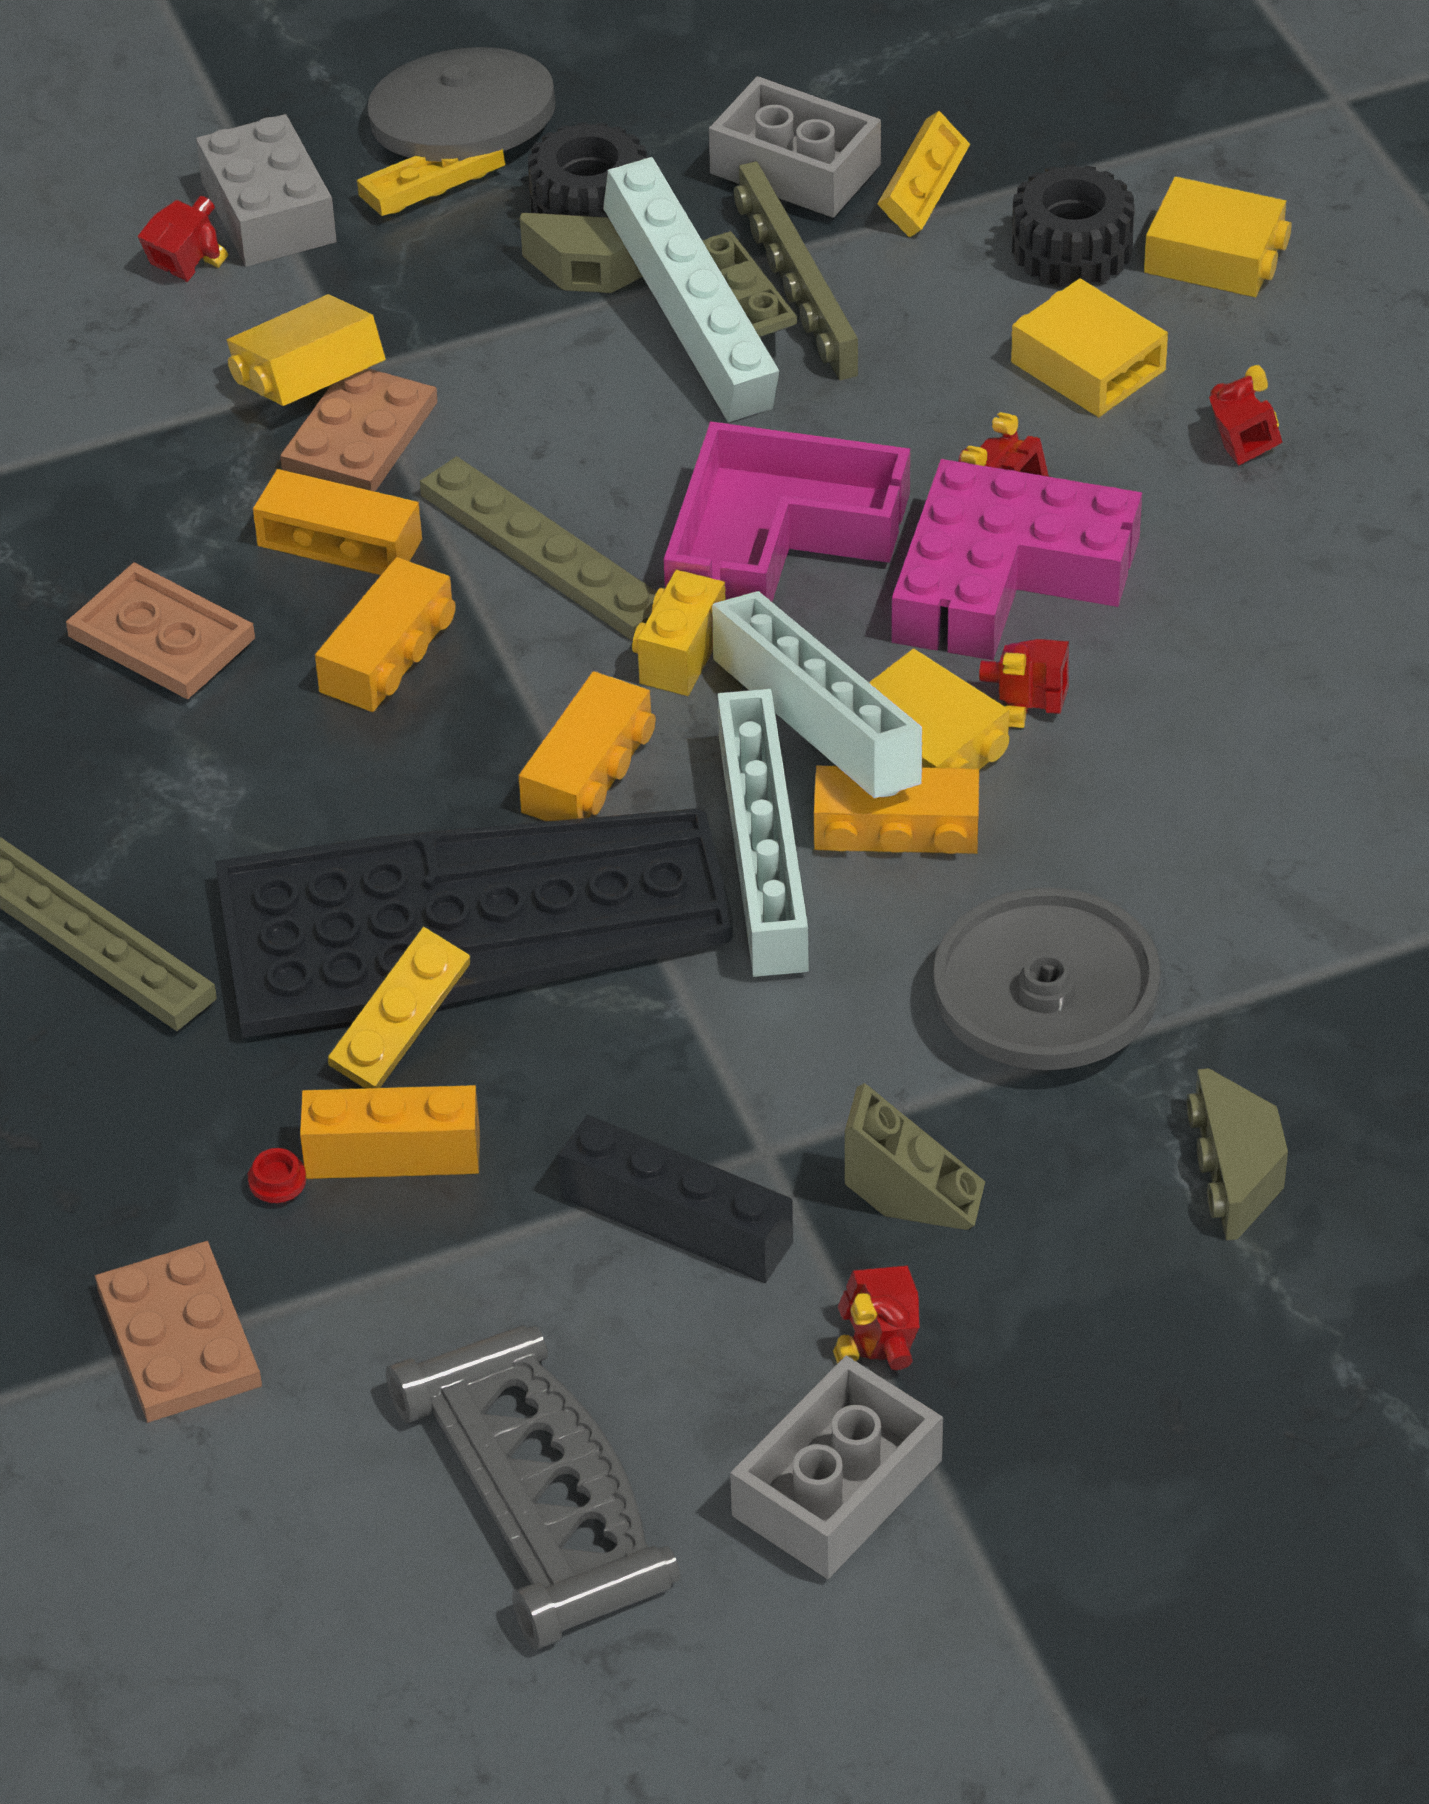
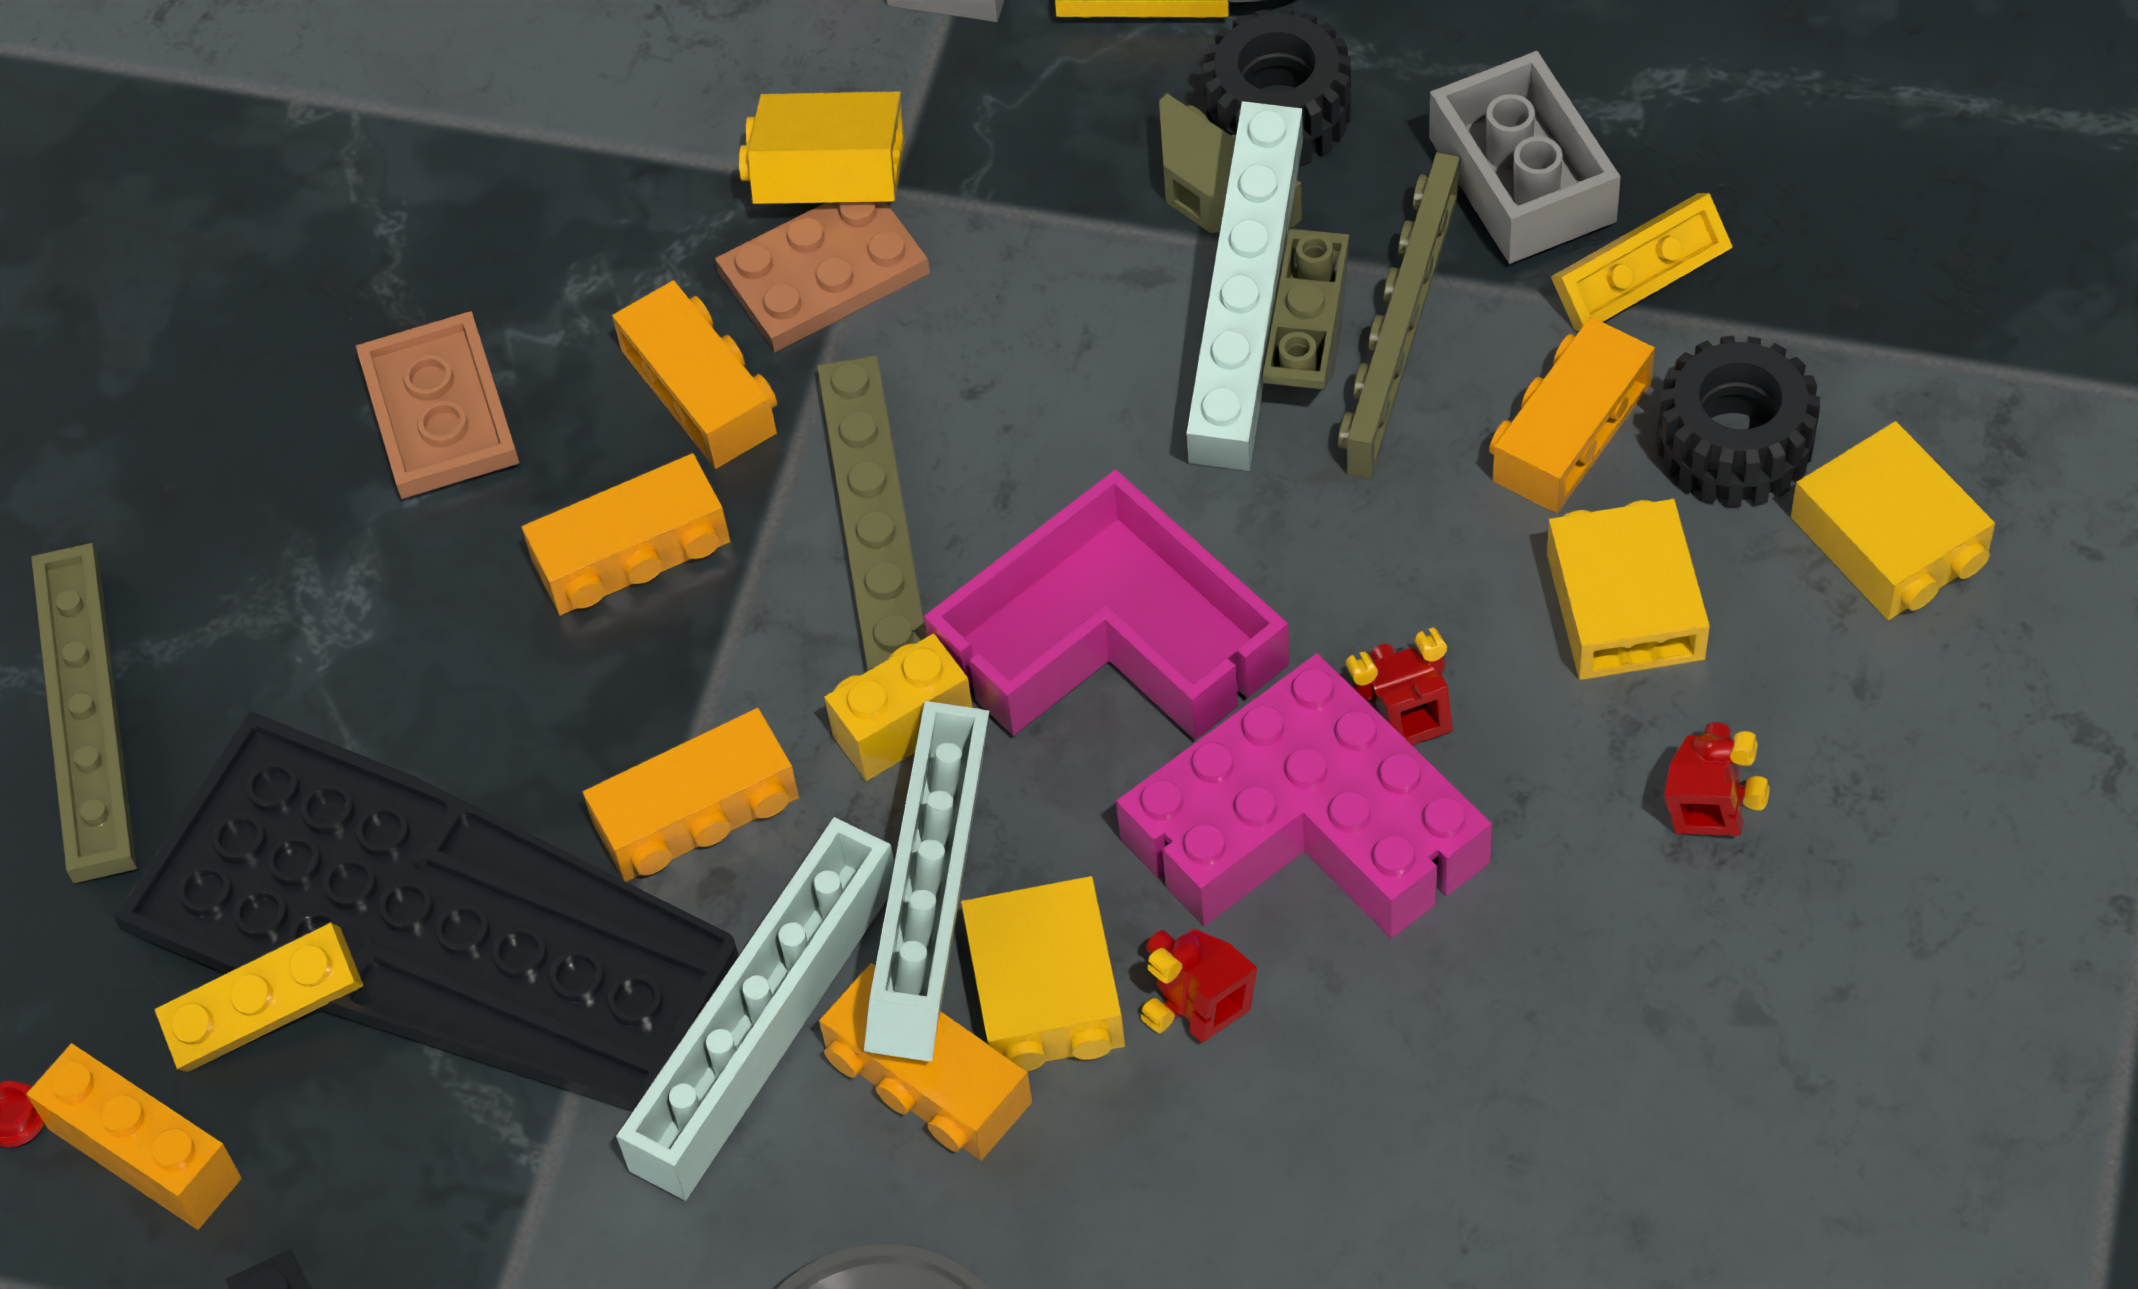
camera: 40 degrees right, 10 degrees up
none -> light orange brick [1489,316,1655,514]

